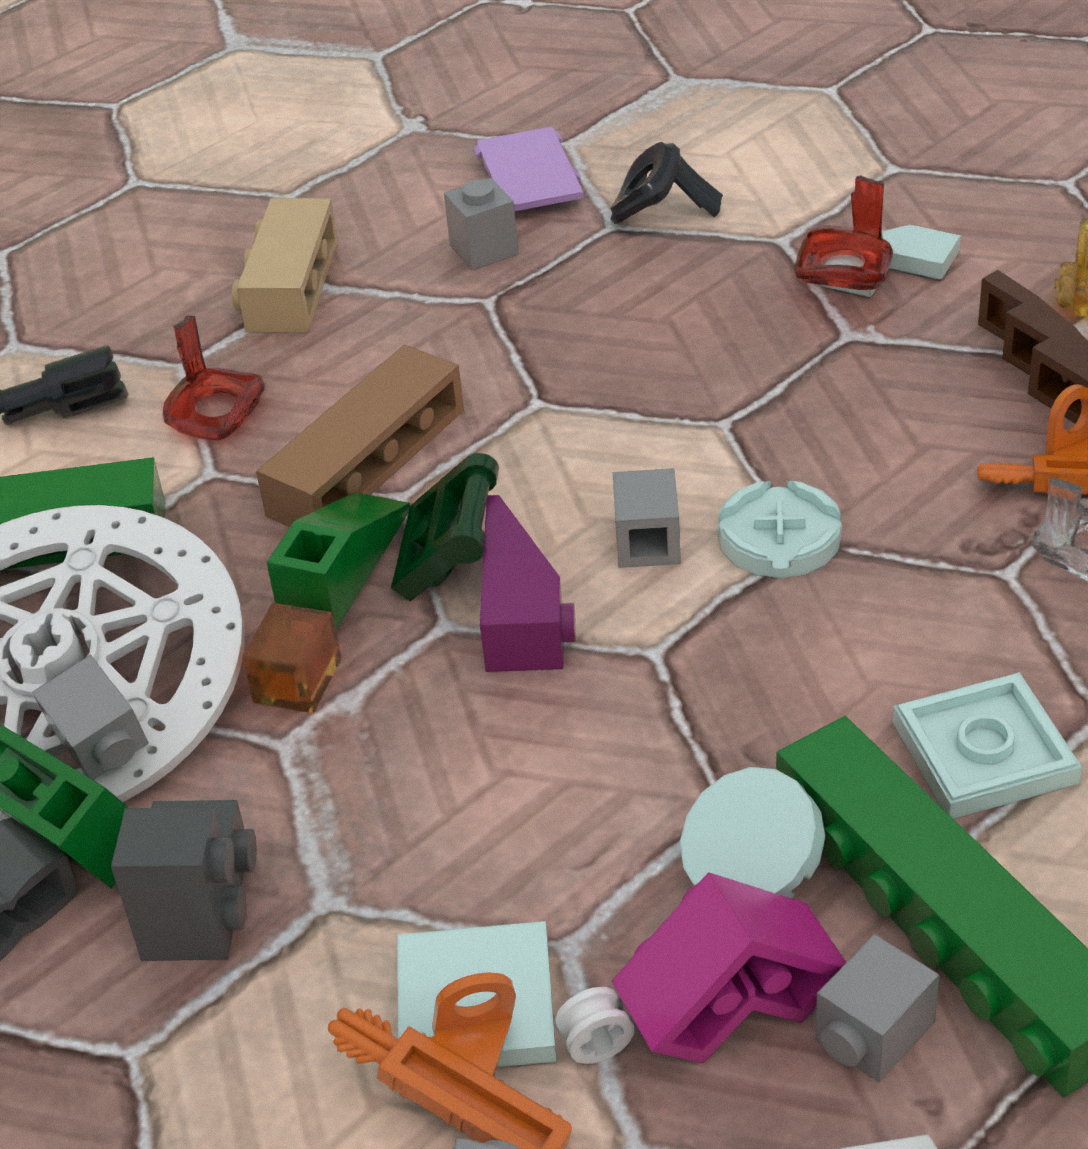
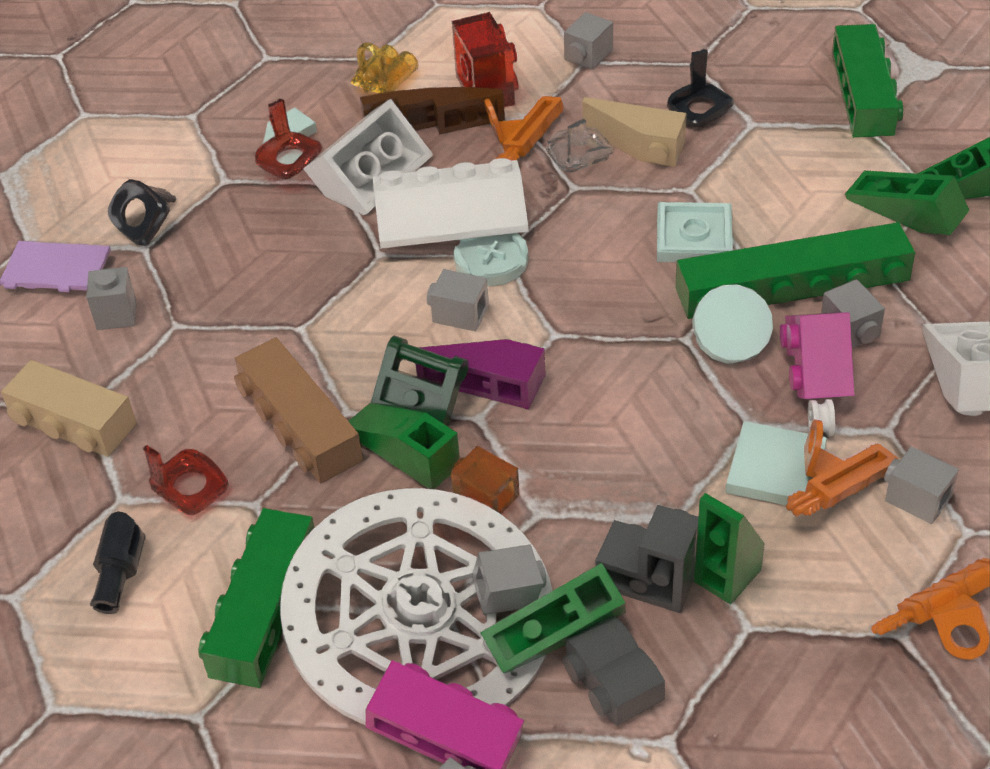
camera: 70 degrees left, 5 degrees up
none -> white slope [303,99,433,215]
none -> white slope [372,158,529,249]
none -> green slope [694,493,765,605]

